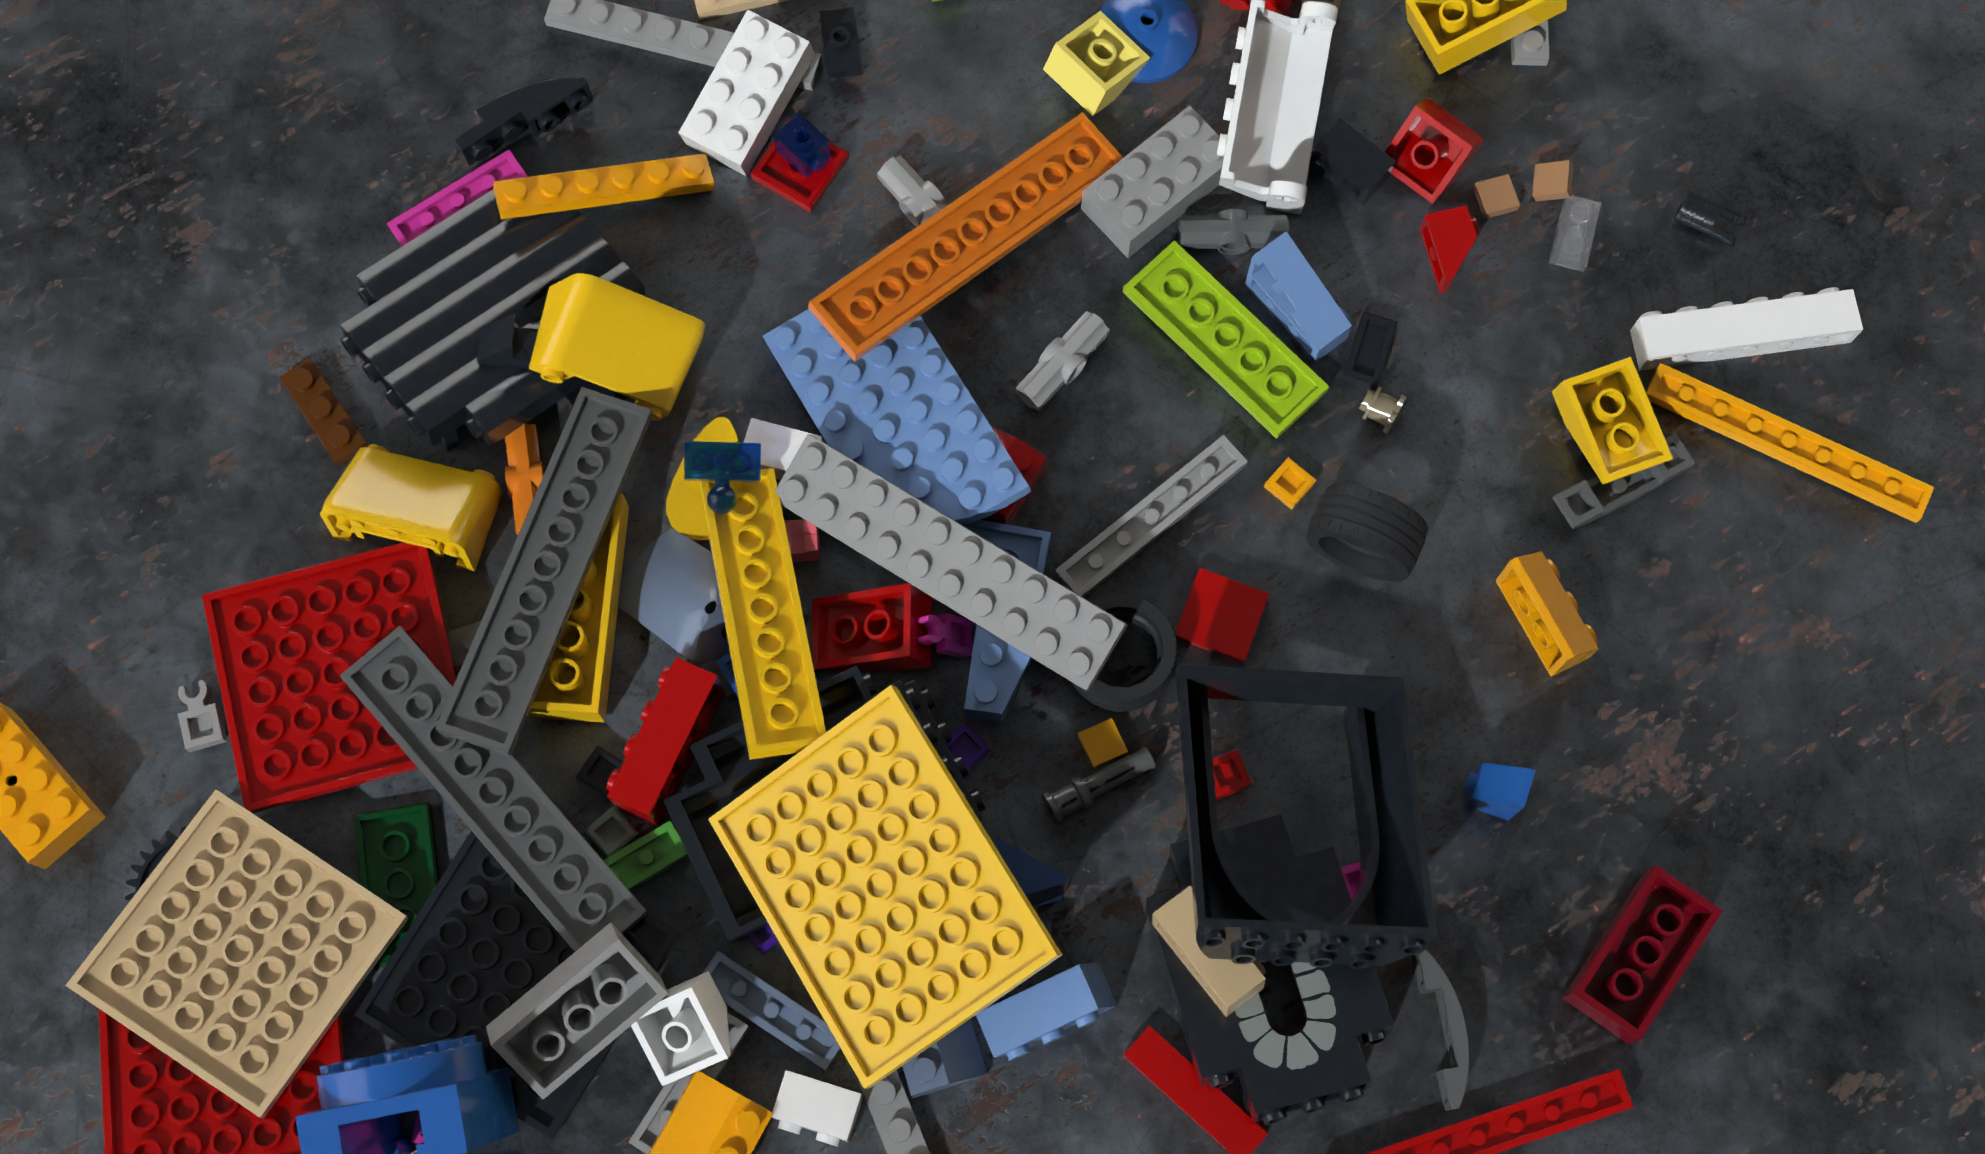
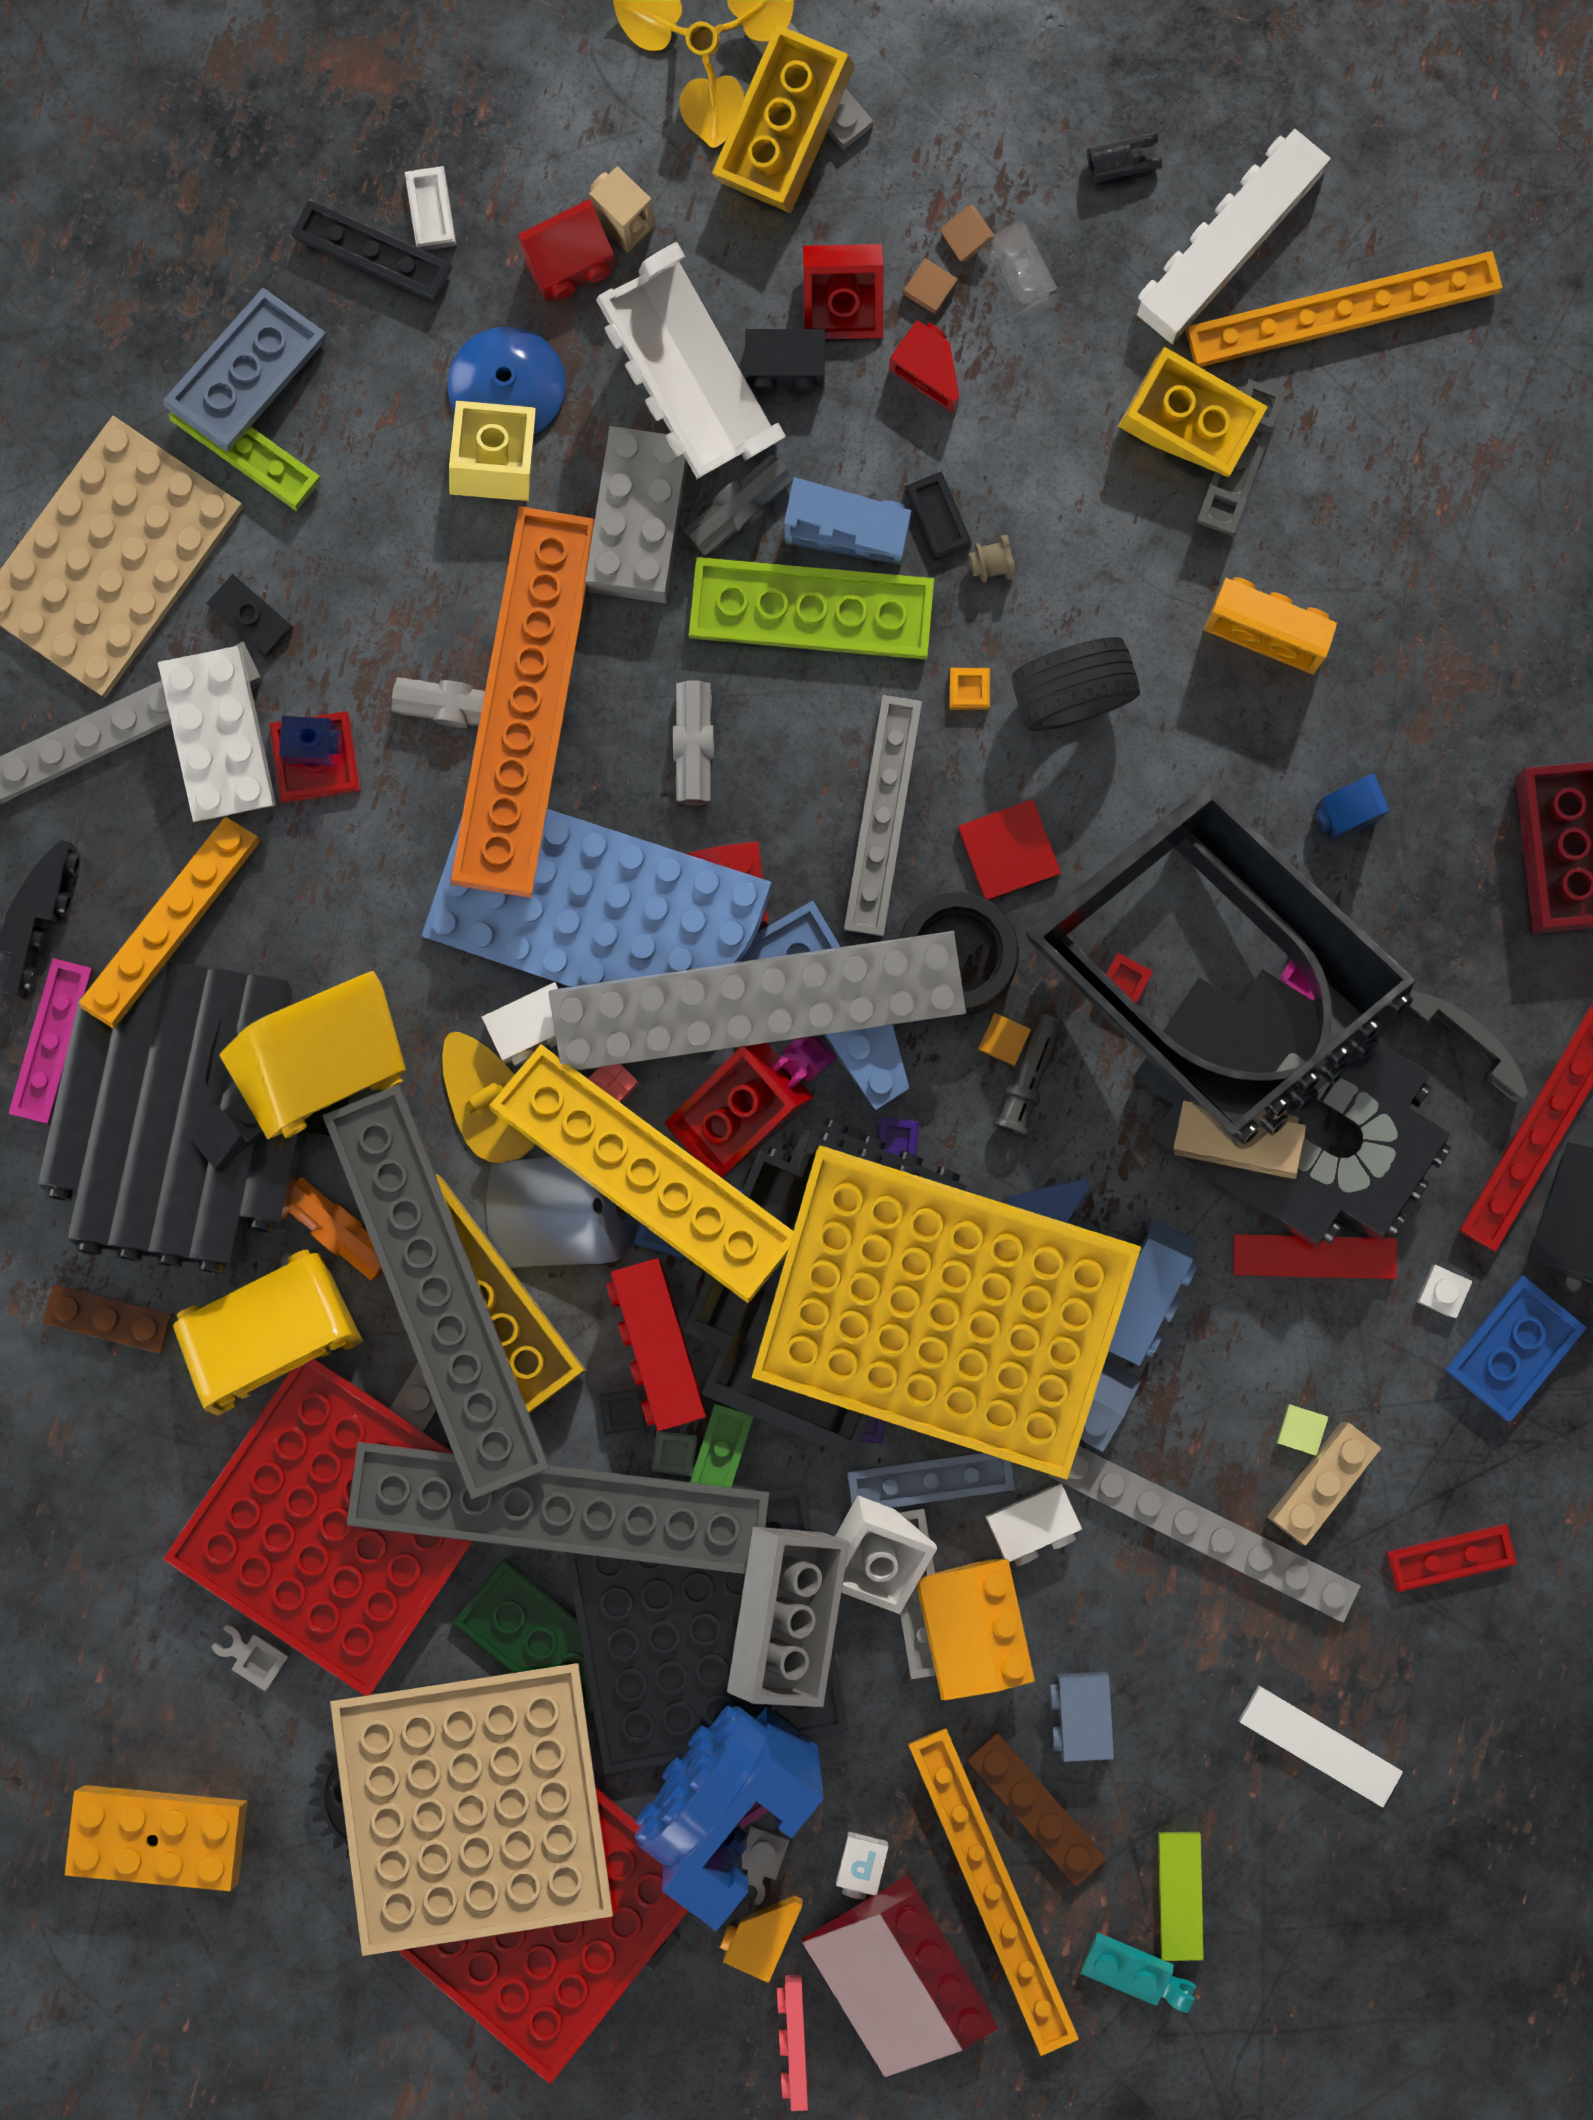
camera: 40 degrees left, 10 degrees up
plate [684,441,761,514] -> none

